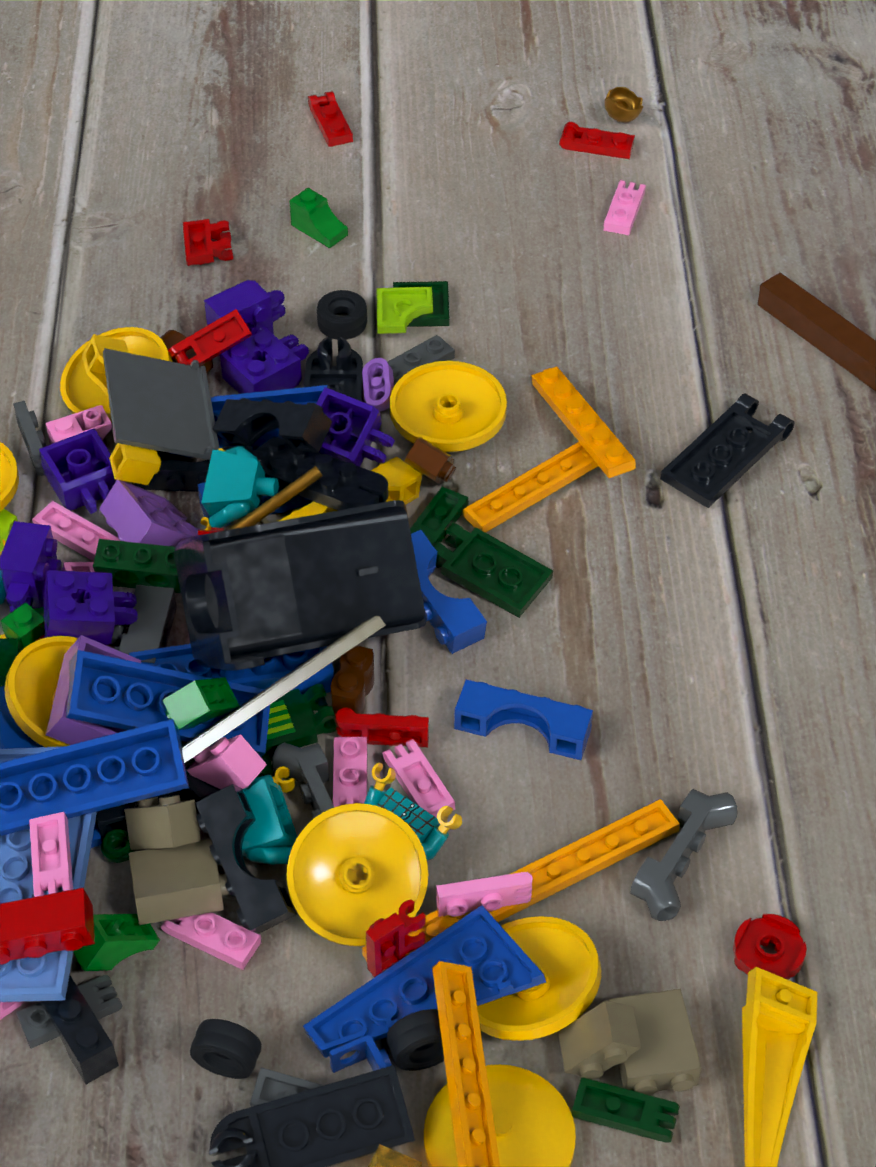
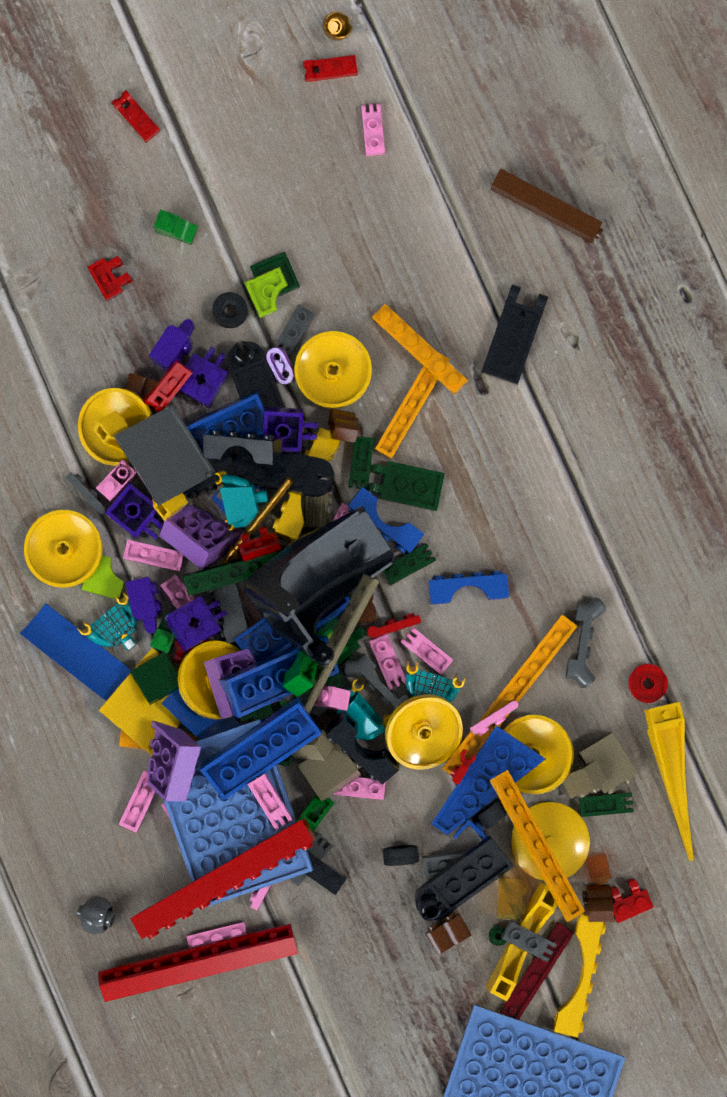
camera: 20 degrees left, 35 degrees up
none -> dark green hinge [383,544,436,586]

